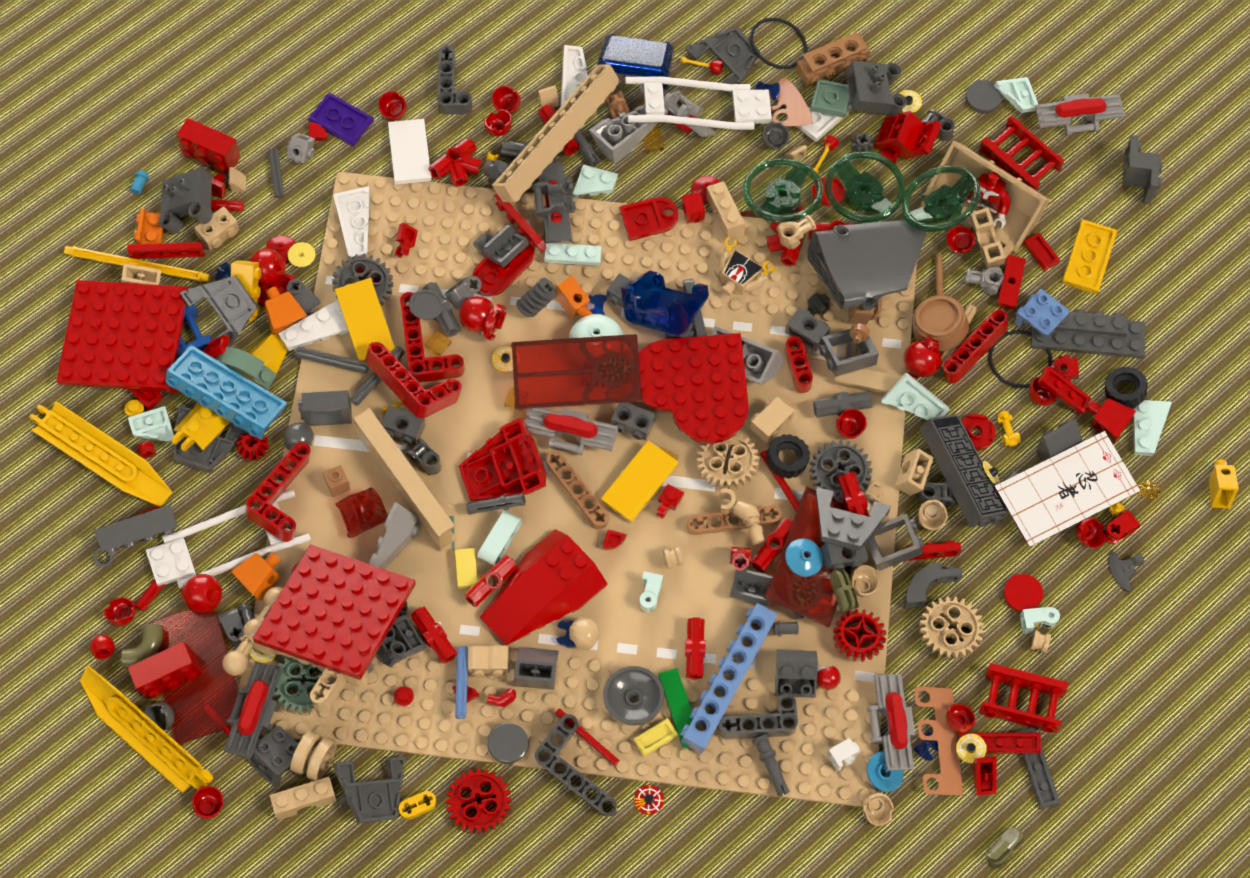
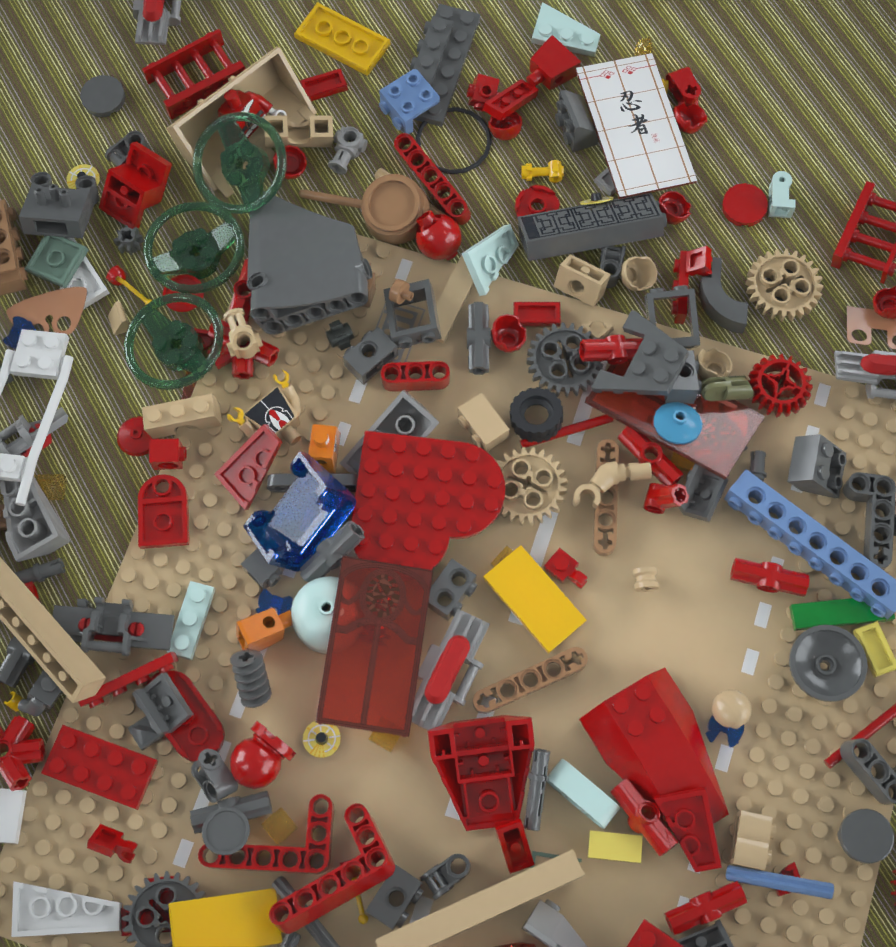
camera: 75 degrees left, 5 degrees up
red arm [487,688,516,708] -> none
dark grey slope [514,647,559,690] -> none
light aqua wing [573,165,618,198] -> none
red tile [602,529,627,550] -> none
light aqua leg [639,571,663,612] -> none
dark grey hair [762,122,790,150] -> none
red piece [817,666,841,690] -> none
red tile [878,147,898,164] -> none
light aqua wing [994,77,1038,113] -> none
red tile [997,255,1026,310] -> none
tan wheel [1030,630,1051,653] -> none
black tyre [1105,366,1148,408] -> none
dark grey piece [1109,551,1145,592] -> none
none -> red plate [41,724,158,810]
none -> wing [214,424,283,510]
none -> dark grey piece [300,521,365,582]
none -> orange torso [308,424,341,474]
none -> red slope [495,819,535,874]
none -> red tile [513,302,561,327]
none -> red wing [653,787,722,872]
none -> red hair [658,191,691,225]
none -> red tile [686,246,712,276]

